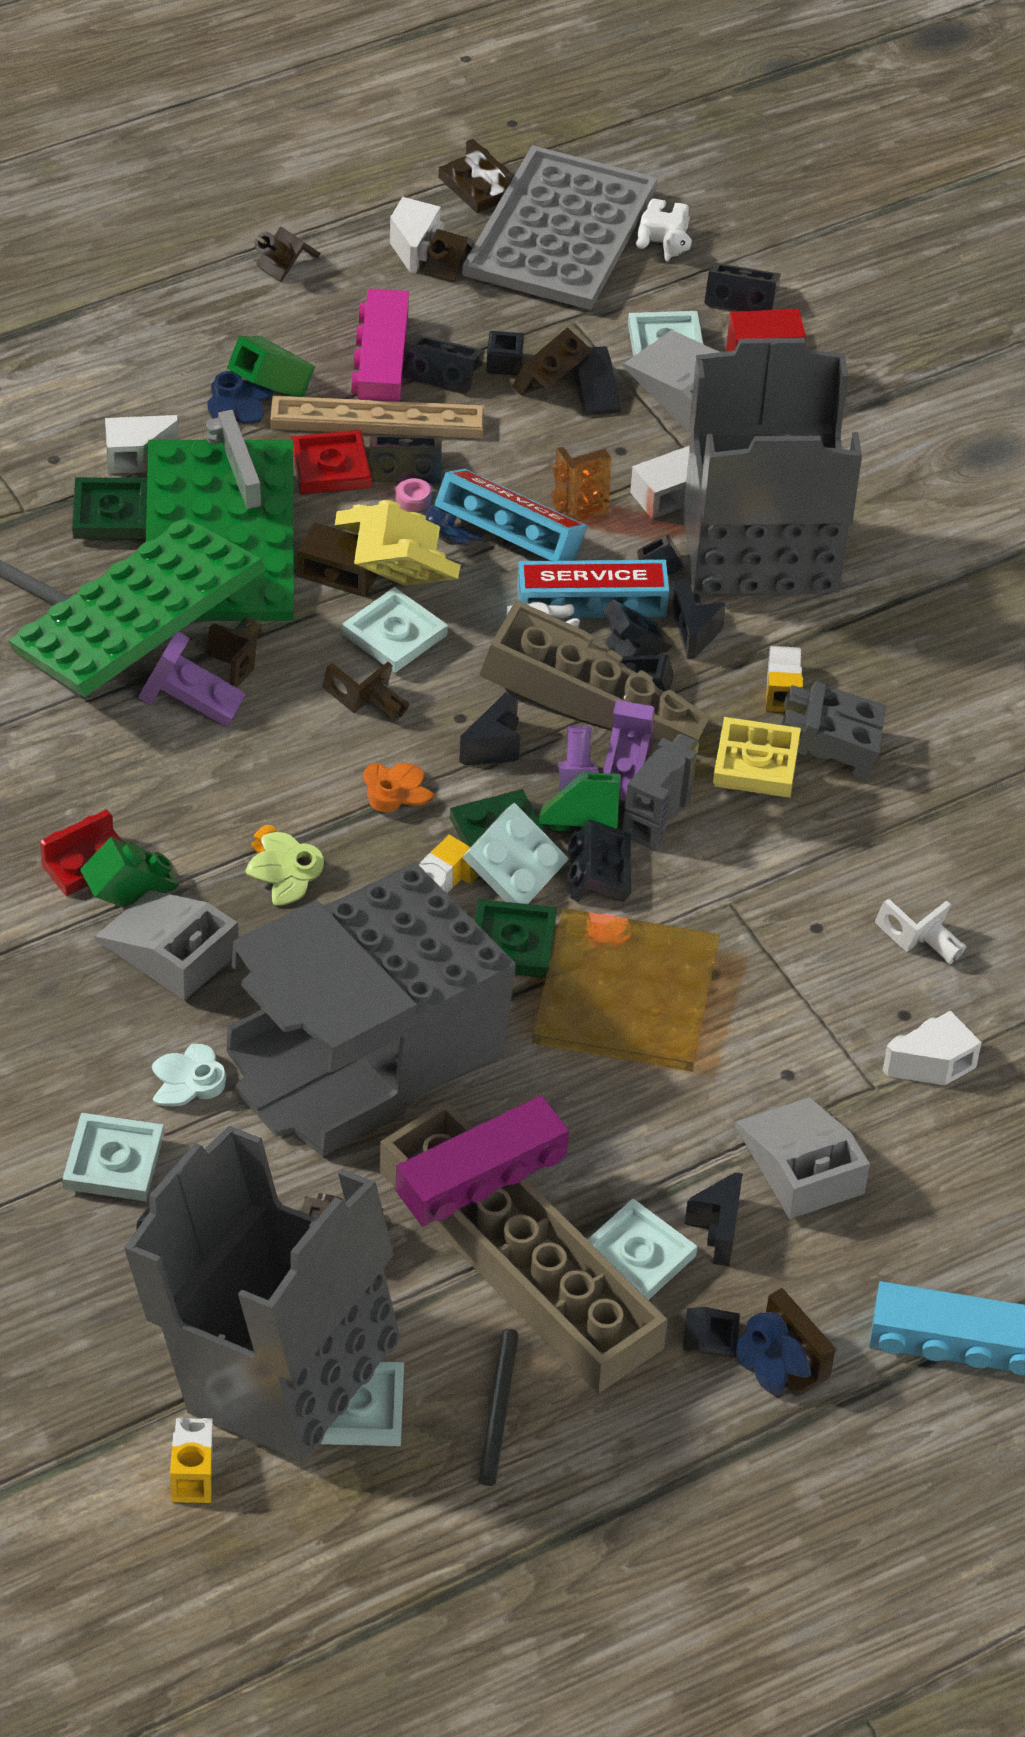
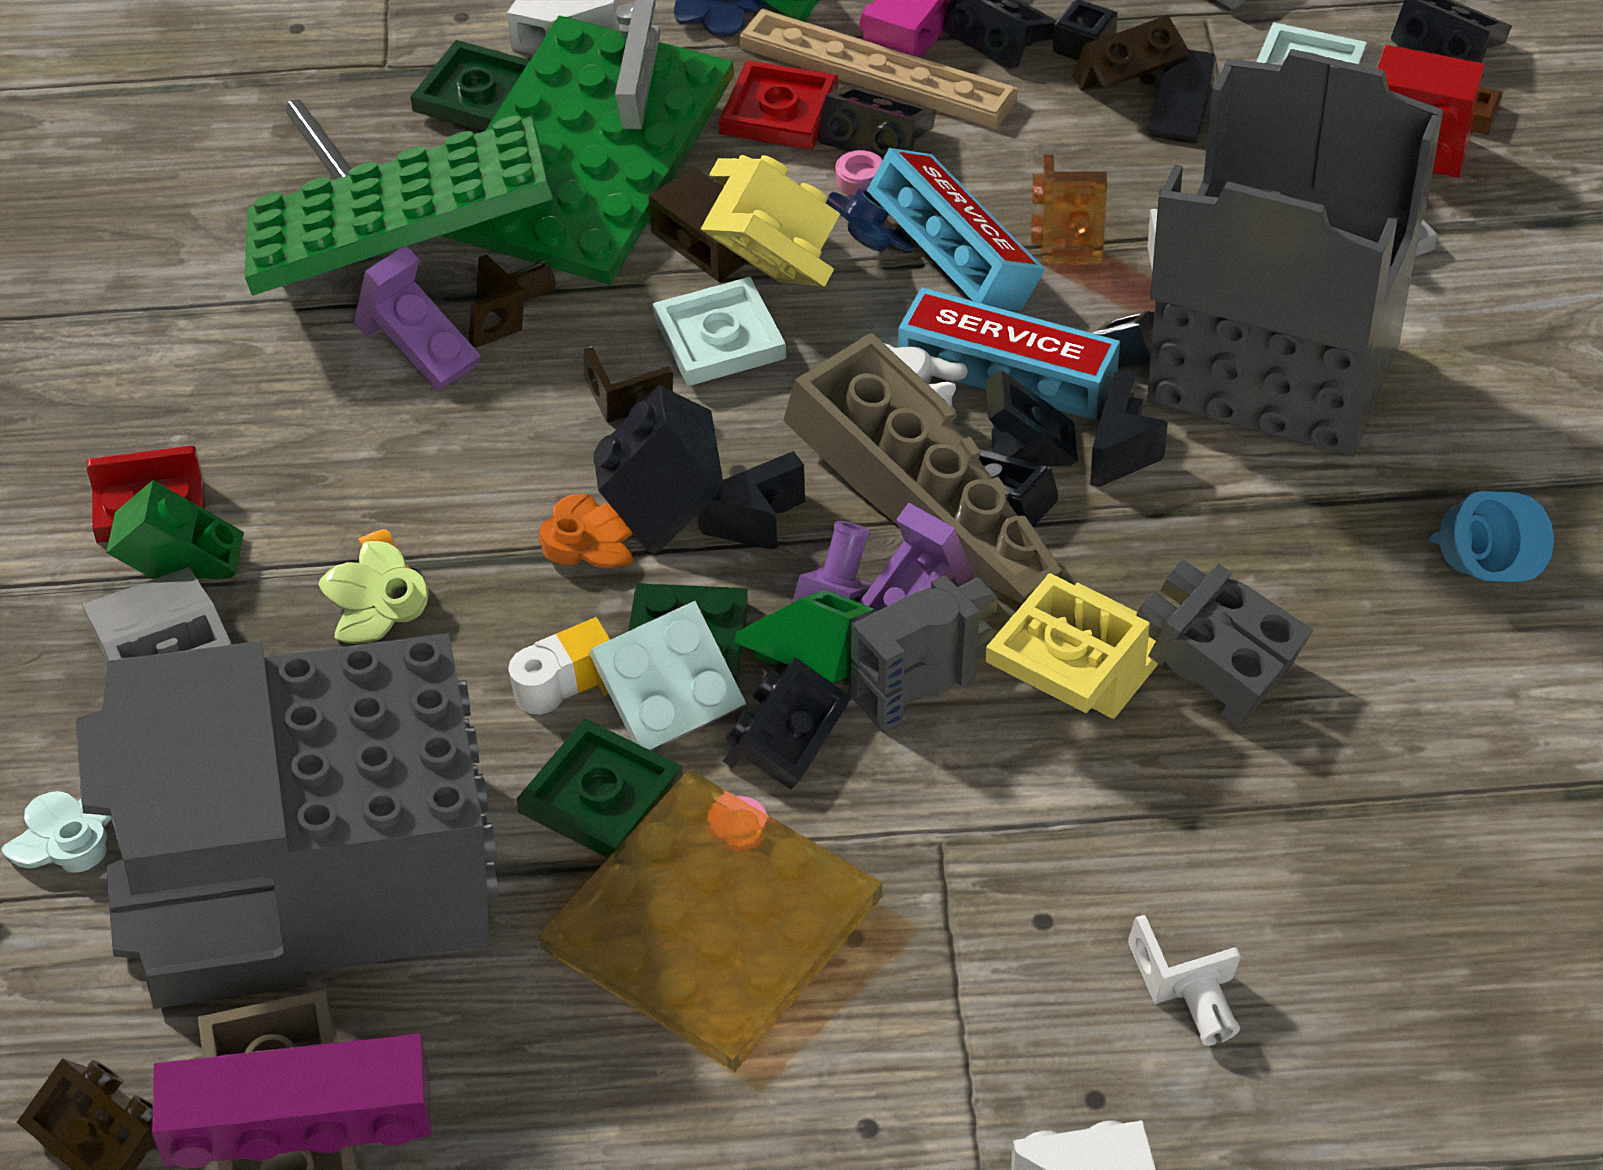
camera: 30 degrees right, 0 degrees up
leg [766,646,803,713] -> none
none -> black slope [593,385,724,554]
none -> dark azure piece [1429,491,1554,582]

